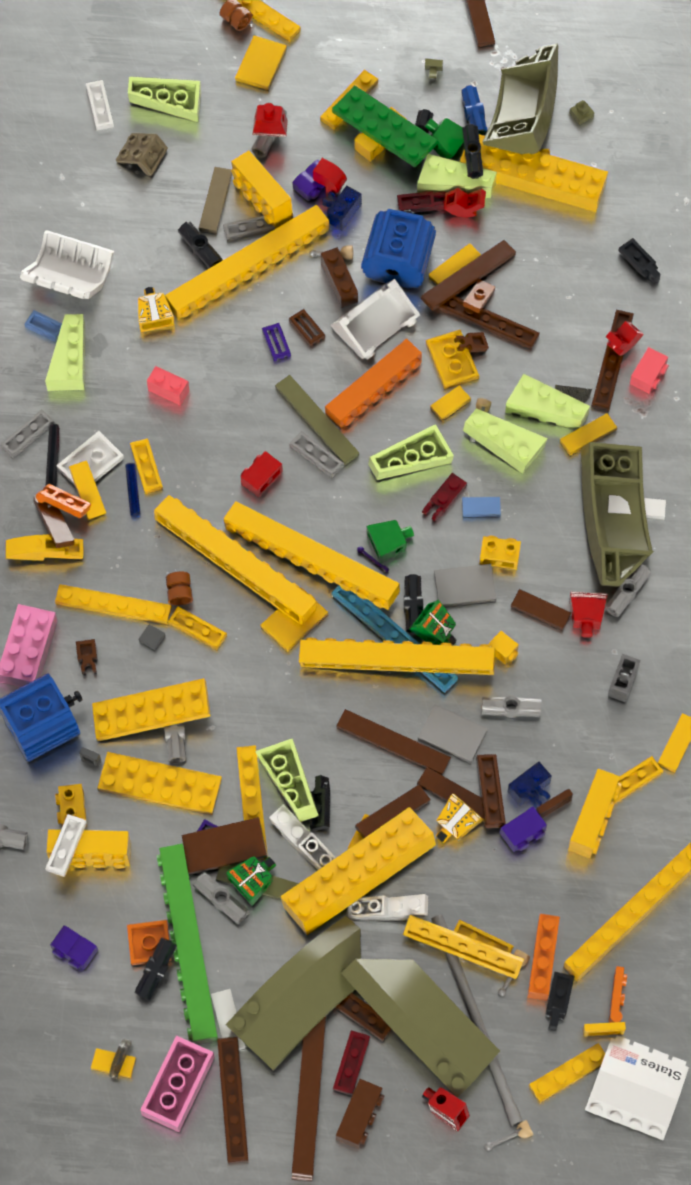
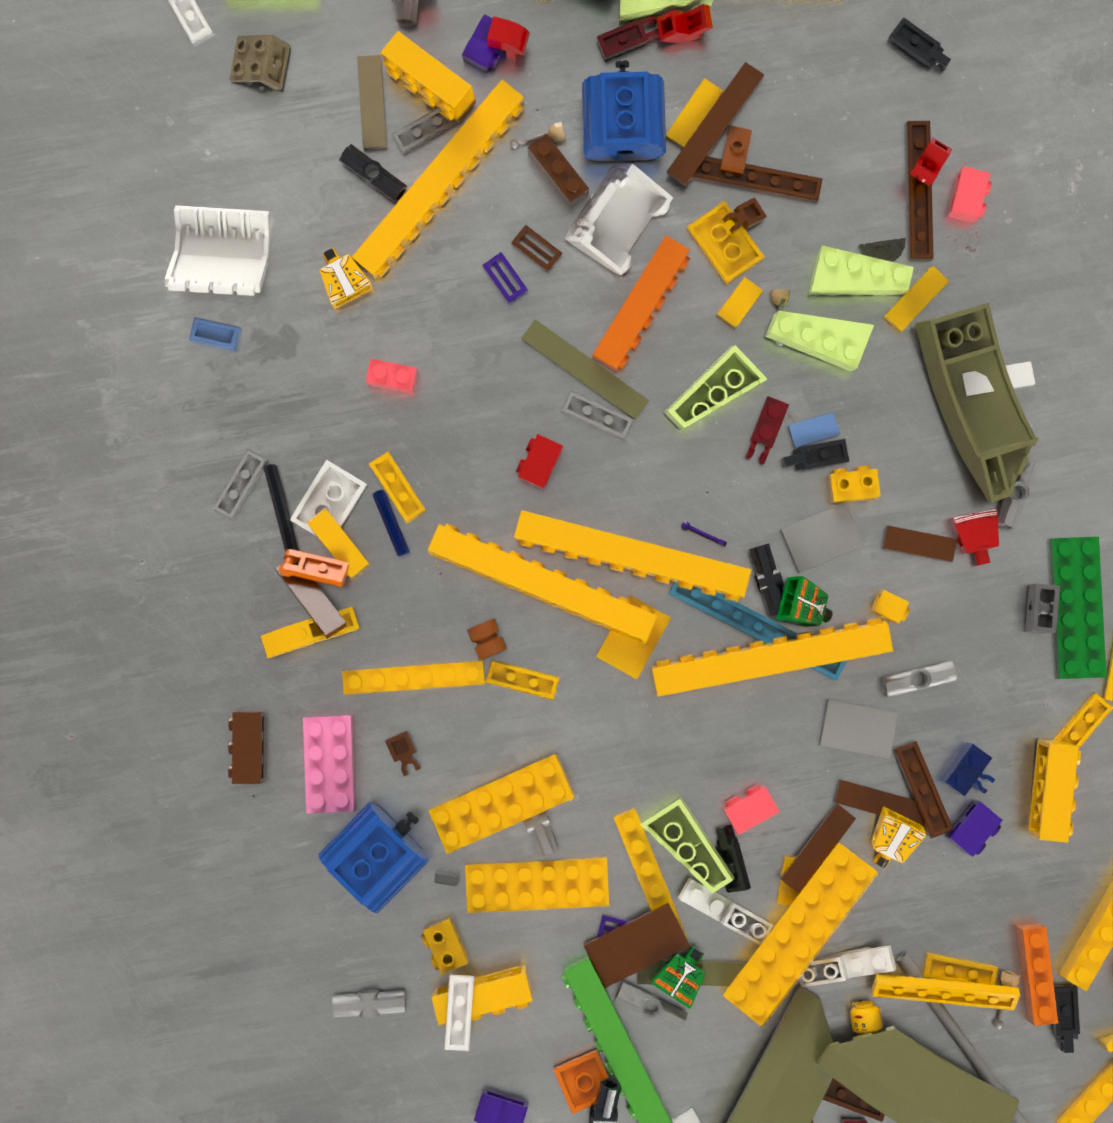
camera: 20 degrees left, 20 degrees up
yellowish green wedge [45,314,85,391] -> none
dark grey tile [138,624,166,651] -> none
clear blue brick [322,185,362,231] -> none
reddish brown tile [336,709,451,776] -> none
green torso [366,520,414,564] -> none
reddish brown tile [536,789,573,818] -> none
none -> coral brick [722,784,780,835]
none -> black hinge [782,439,850,471]
none -> yellow head [850,1001,883,1035]
none -> green plate [1050,536,1107,679]

